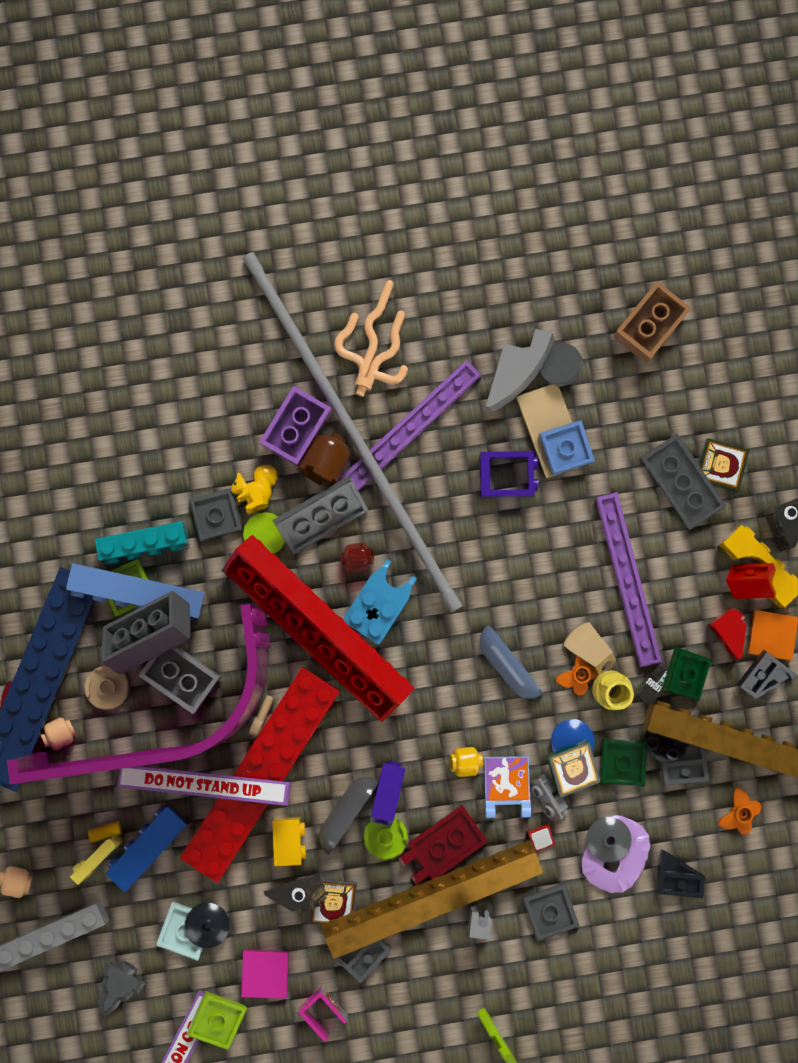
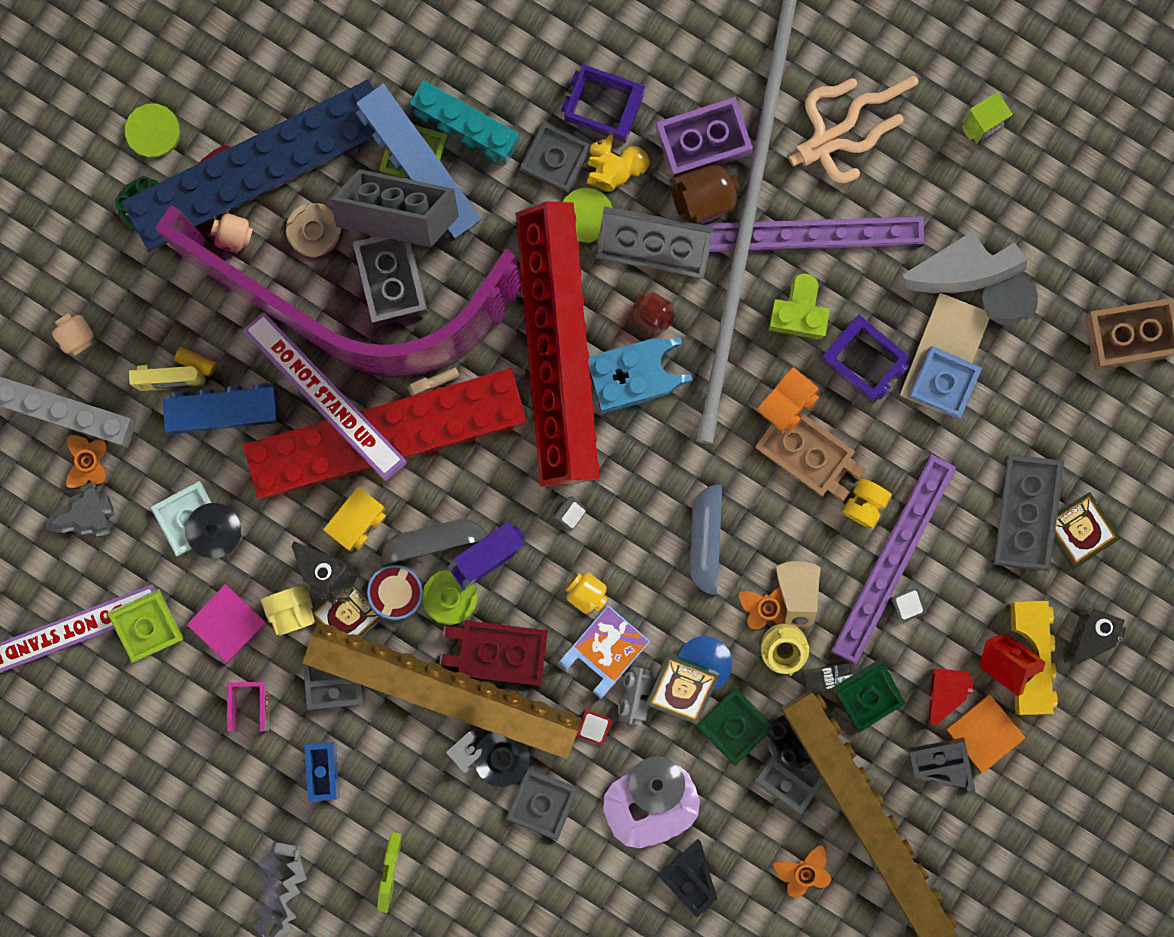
camera: 50 degrees right, 0 degrees up
none -> orange animal [66,435,107,489]
none -> light yellow piece [260,584,315,636]
none -> blue brick [304,742,340,802]
none -> tile [366,565,423,621]
none -> black dish [474,732,530,787]
none -> slope [555,496,587,531]
none -> dark purple window [561,64,645,143]
none -> medium nougat tile [755,412,866,503]
none -> orange brick [757,367,820,433]
none -> lime brick [768,274,830,341]
none -> yellow wheel [842,478,892,529]
none -> white slope [890,586,927,623]
none -> lime brick [962,92,1013,144]

